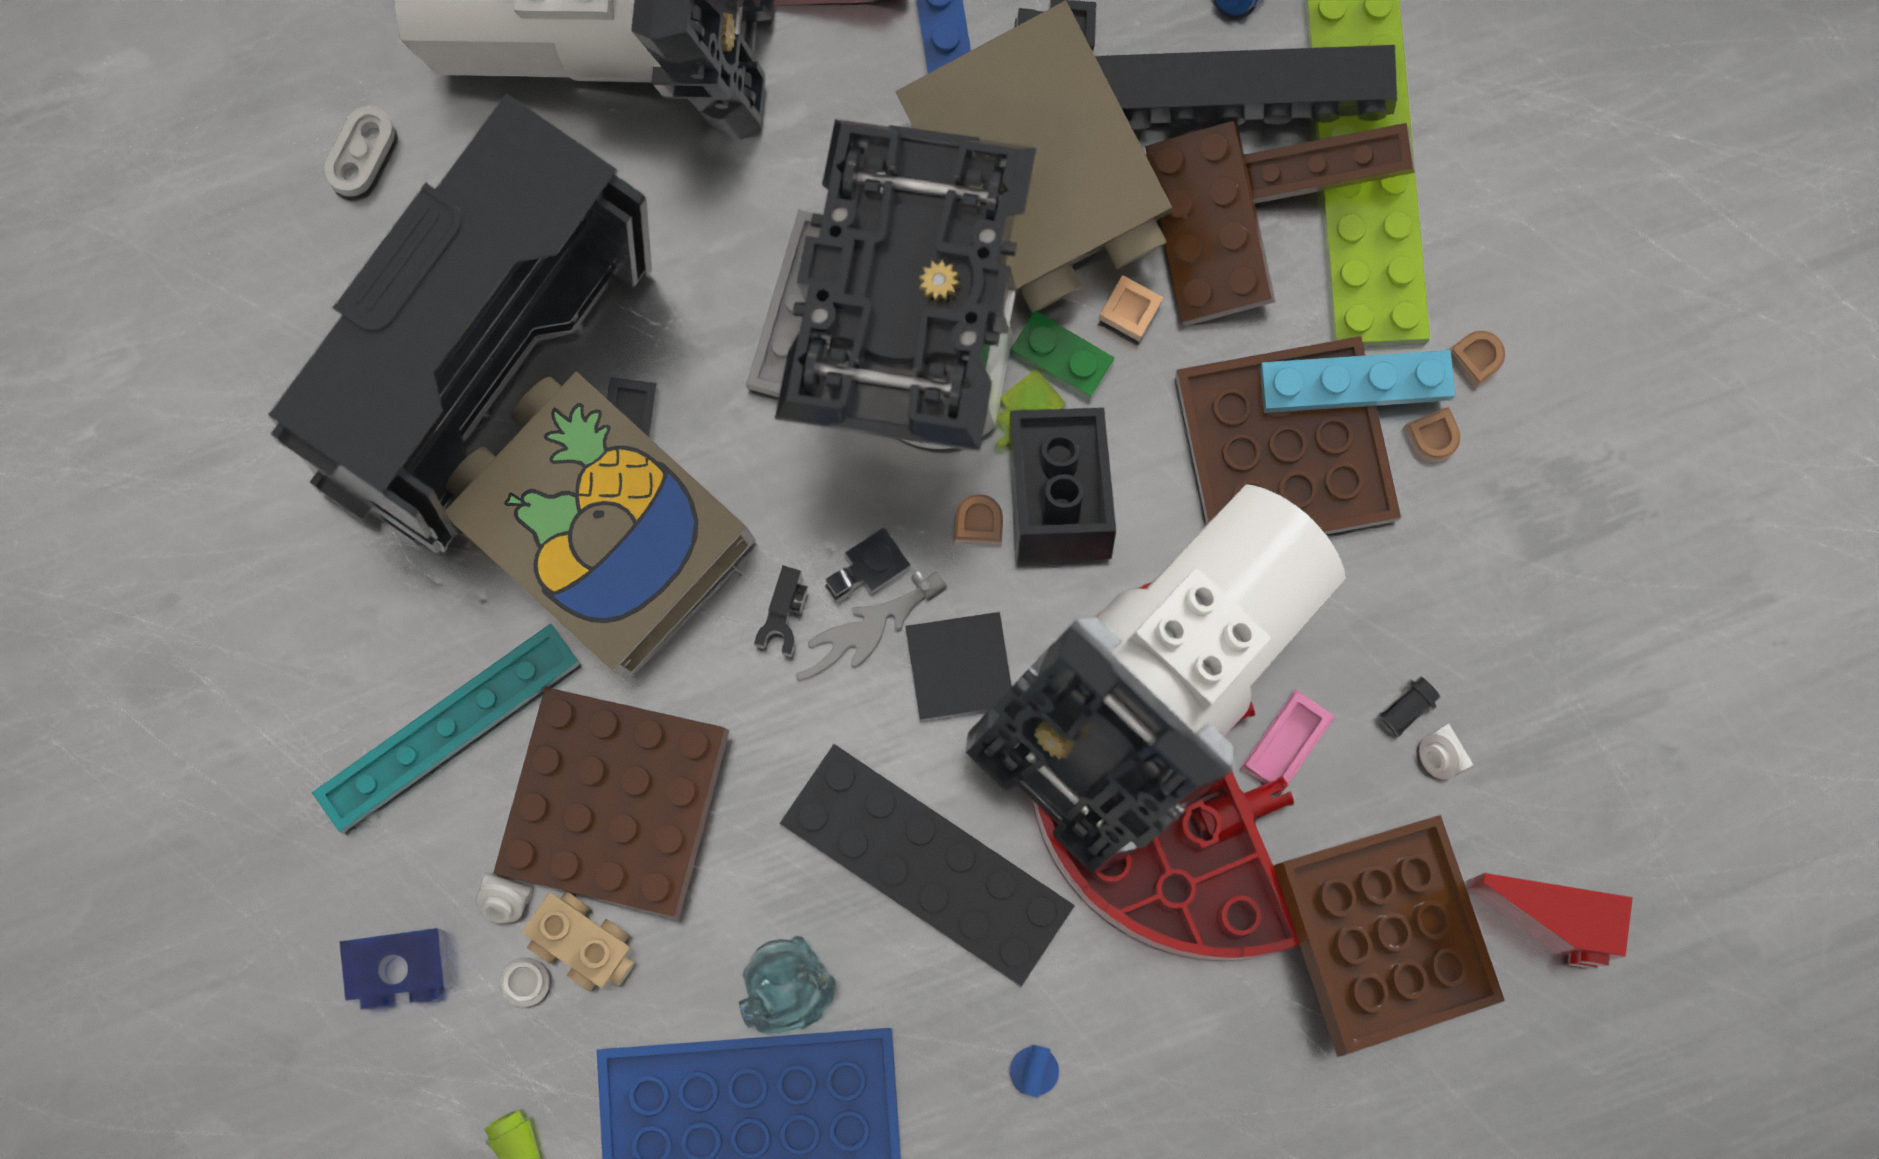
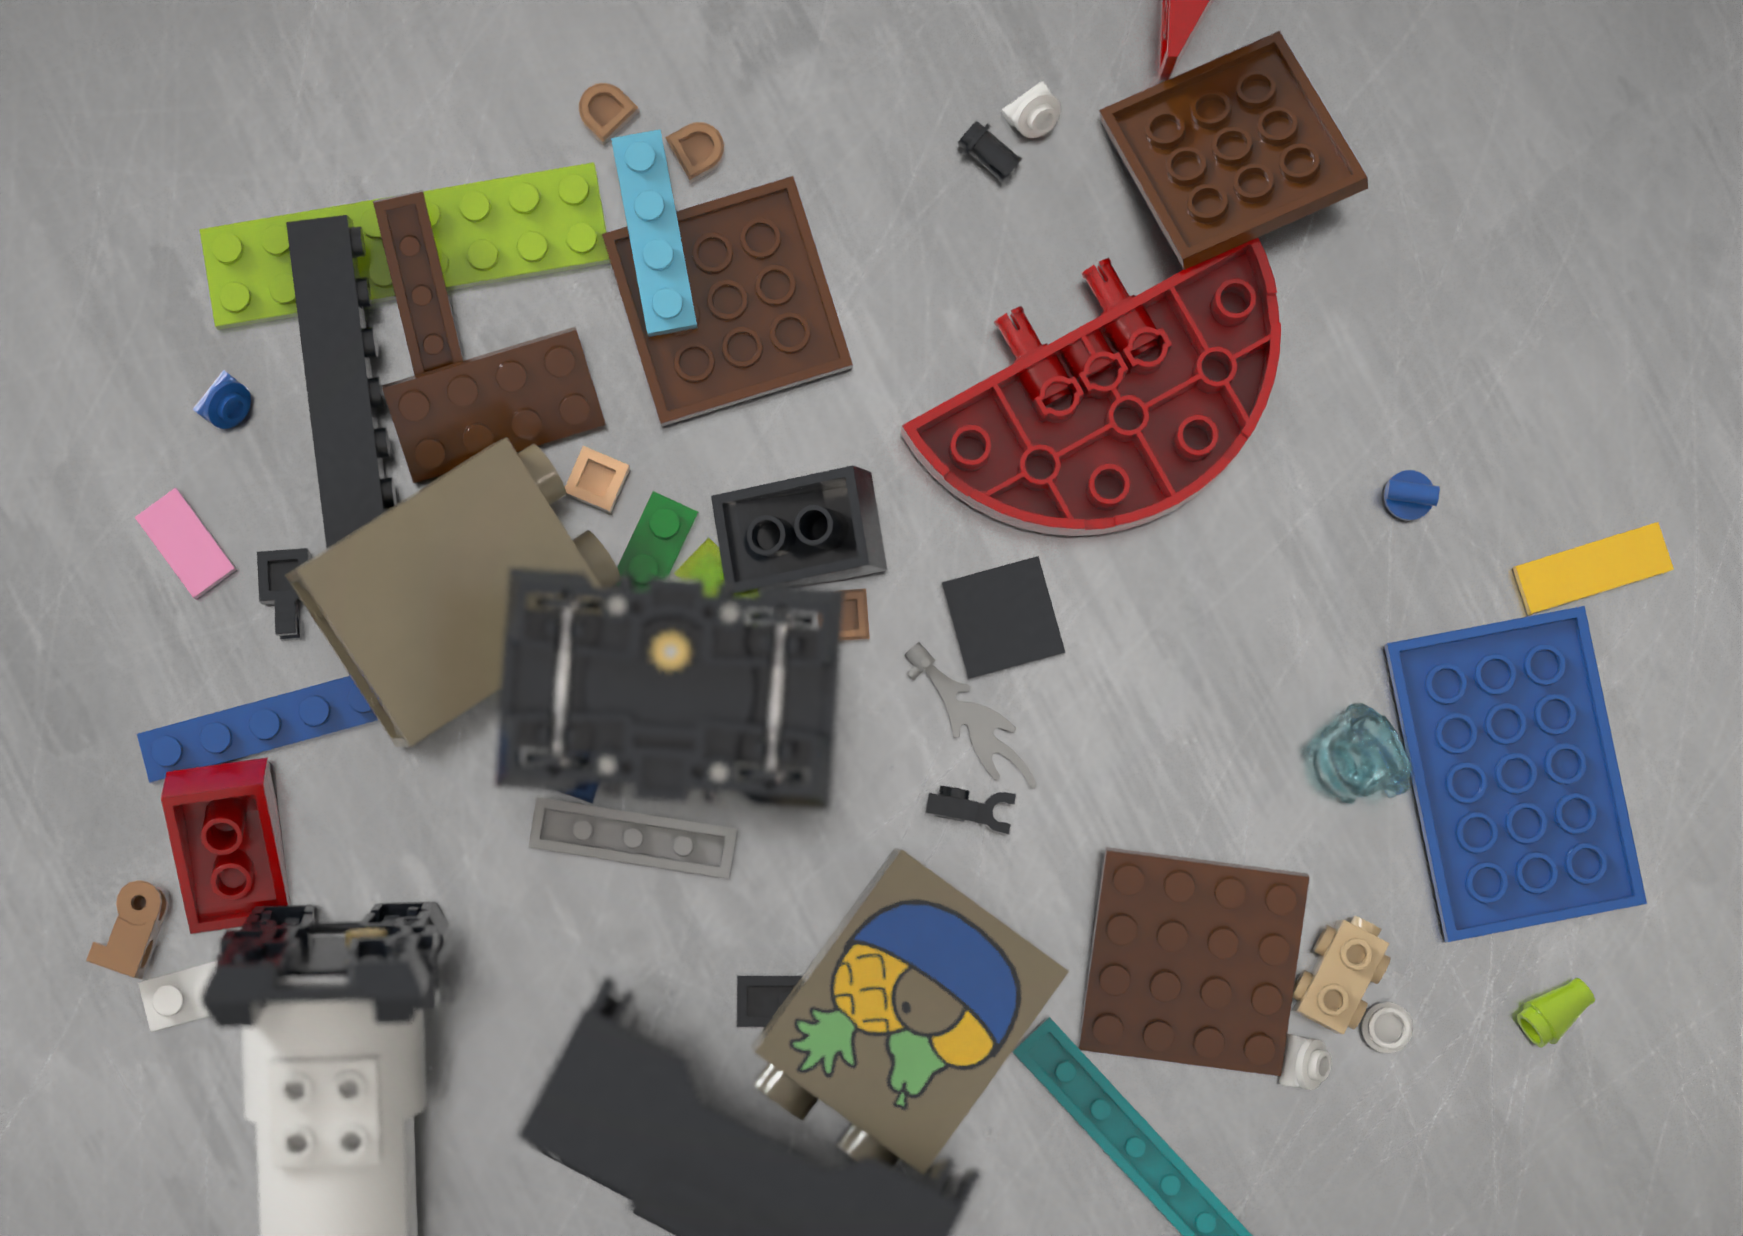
camera: 100 degrees left, 5 degrees up
clear blue brick [339,928,452,1010] -> none
black plate [779,744,1075,988] -> none
black plate [825,527,911,602] -> none
piece [965,484,1346,873] -> none
bright pink tile [1240,689,1335,796] -> none

